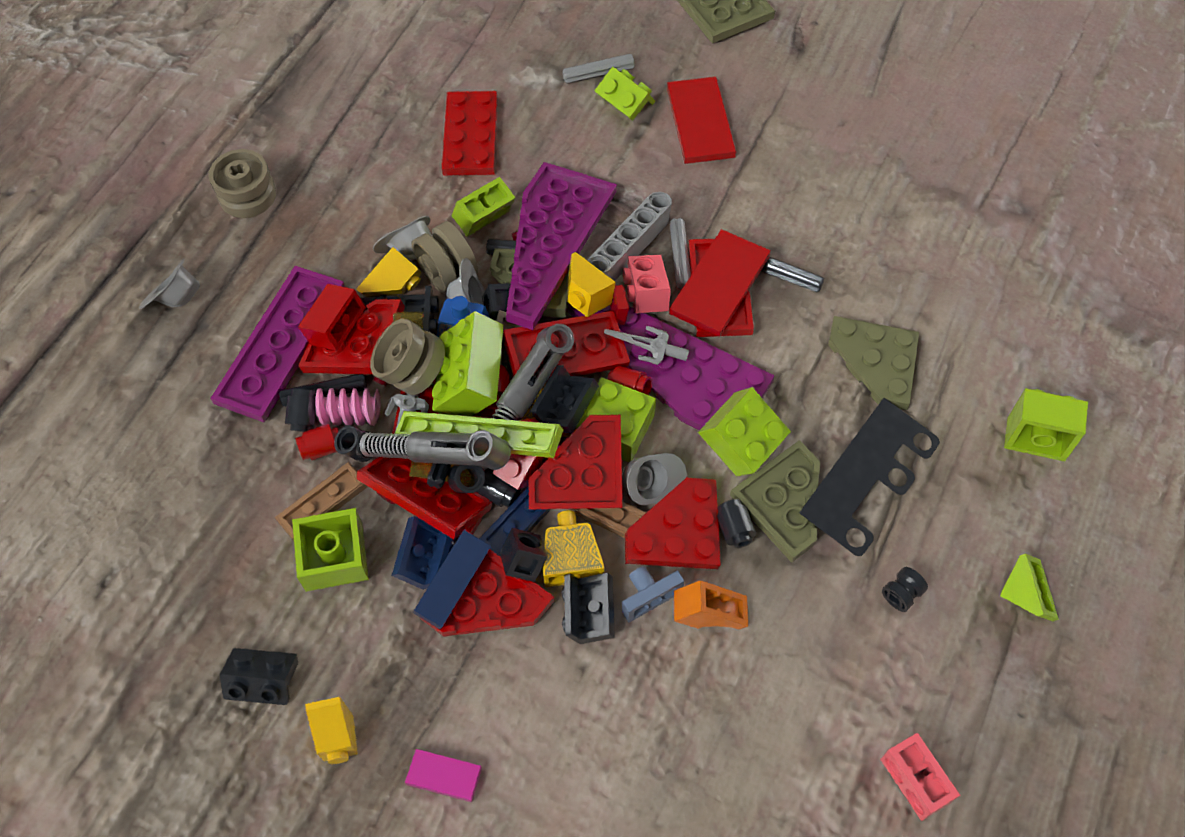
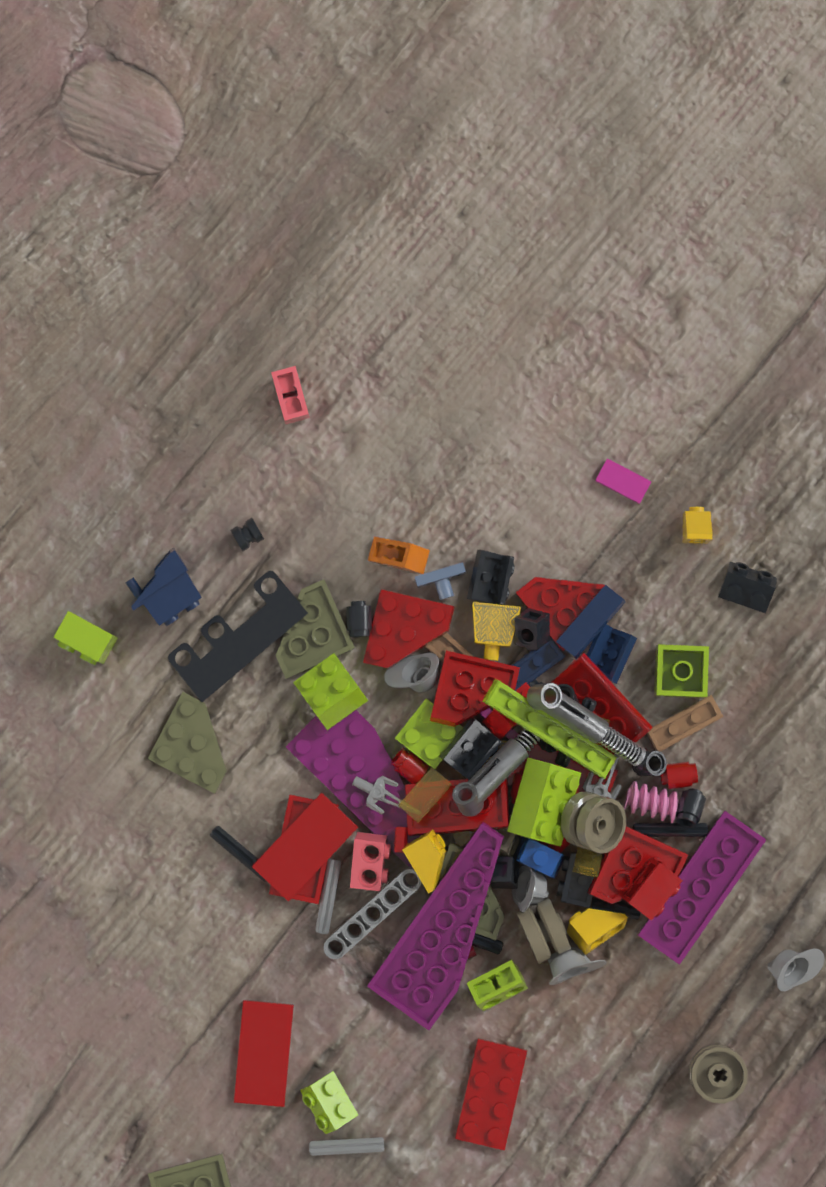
camera: 165 degrees left, 25 degrees up
lime slope [1000,553,1059,621] -> none
none -> dark blue piece [125,548,202,626]
none -> clear yellow tile [398,768,451,823]

